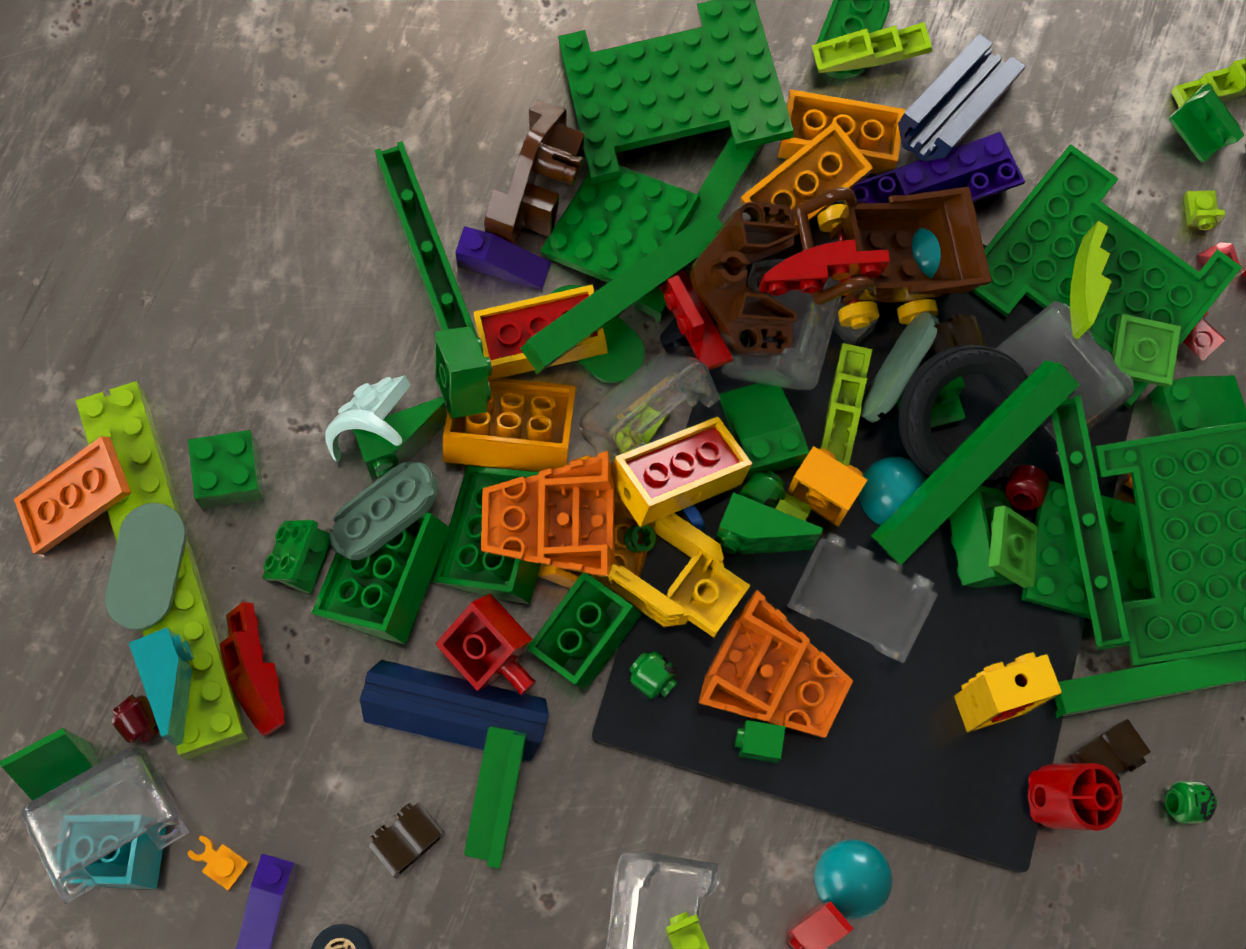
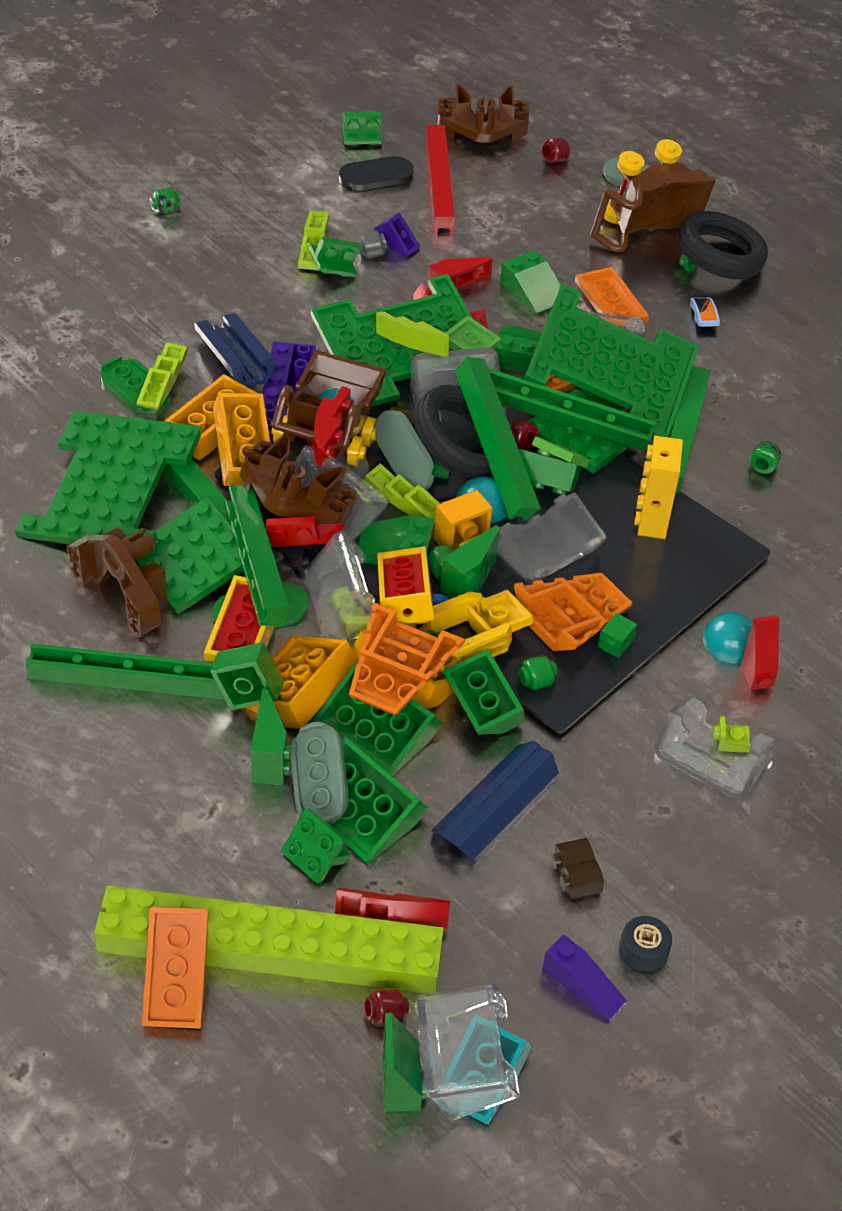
camera: 60 degrees left, 25 degrees down
sand green tile [105,503,187,631] -> none
teal slope [129,627,194,746] -> none
light orange plate [187,835,251,891] -> none
green brick [188,430,264,509] -> none
light aqua piece [325,375,411,461] -> none
red brick [435,593,536,695] -> none
dark purple slope [455,226,551,291] -> none
green panel [464,726,527,869] -> none
red cylinder [1028,763,1123,831] -> none
dark brown brick [1070,719,1151,781] -> none
lime bracket [1183,190,1226,230] -> none

